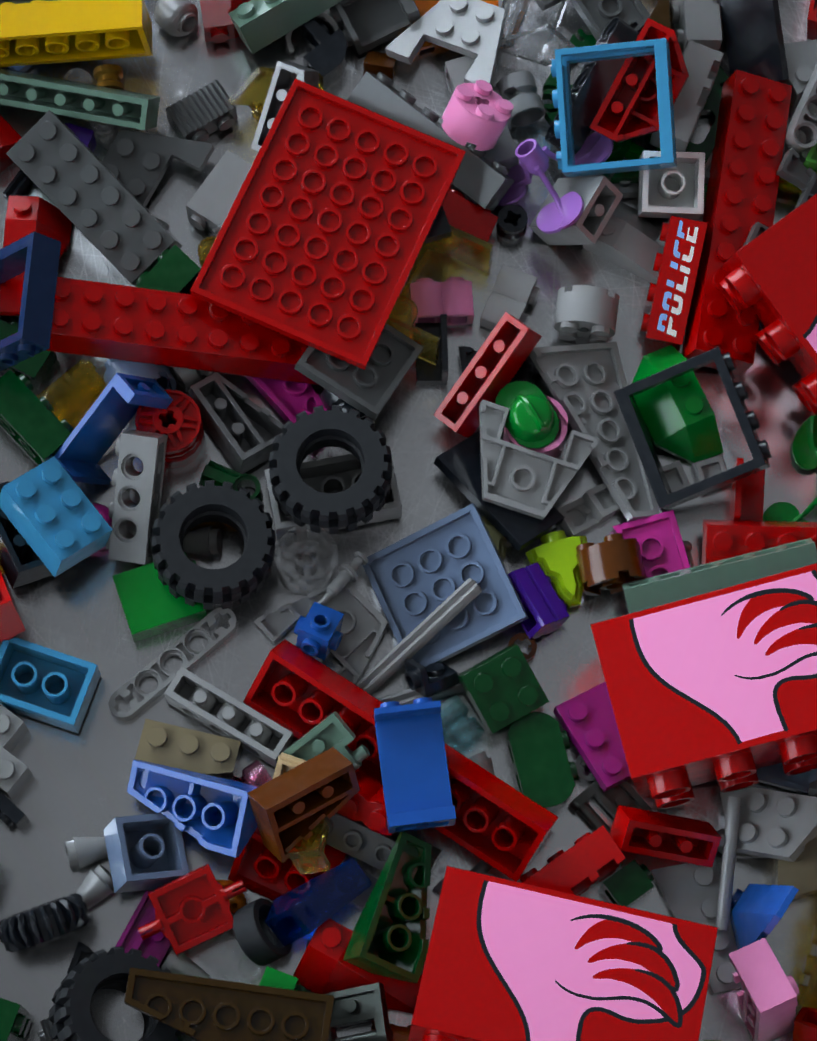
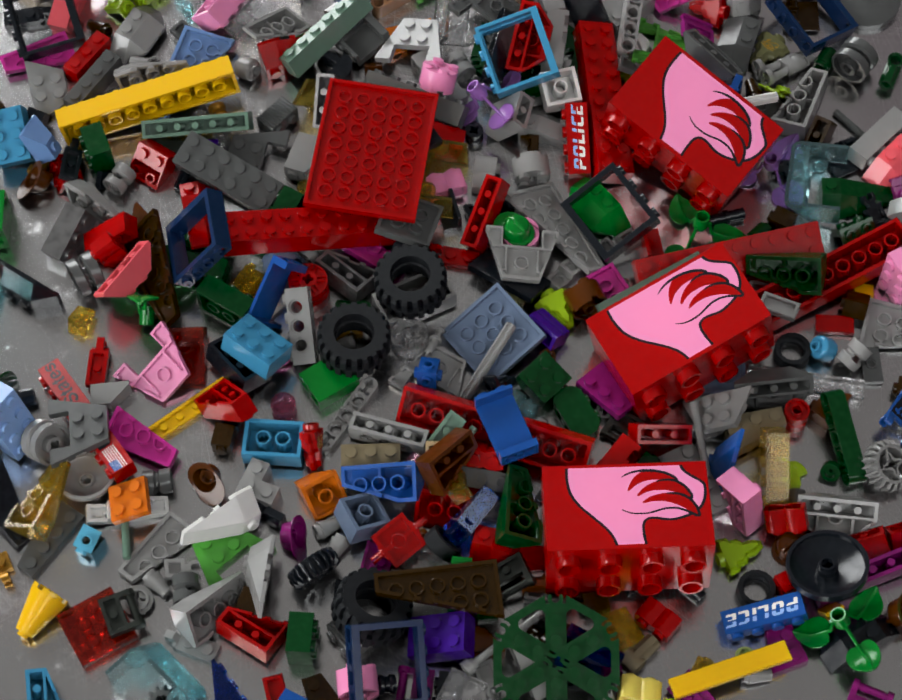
camera: 10 degrees left, 10 degrees down
none -> clear pink wheel [270,392,298,421]
none -> magenta piece [280,515,307,563]
none -> orange slope [294,469,348,522]
none -> red rock [299,422,323,471]
none -> red hinge [429,243,480,271]
none -> dark brown bracket [520,134,539,151]

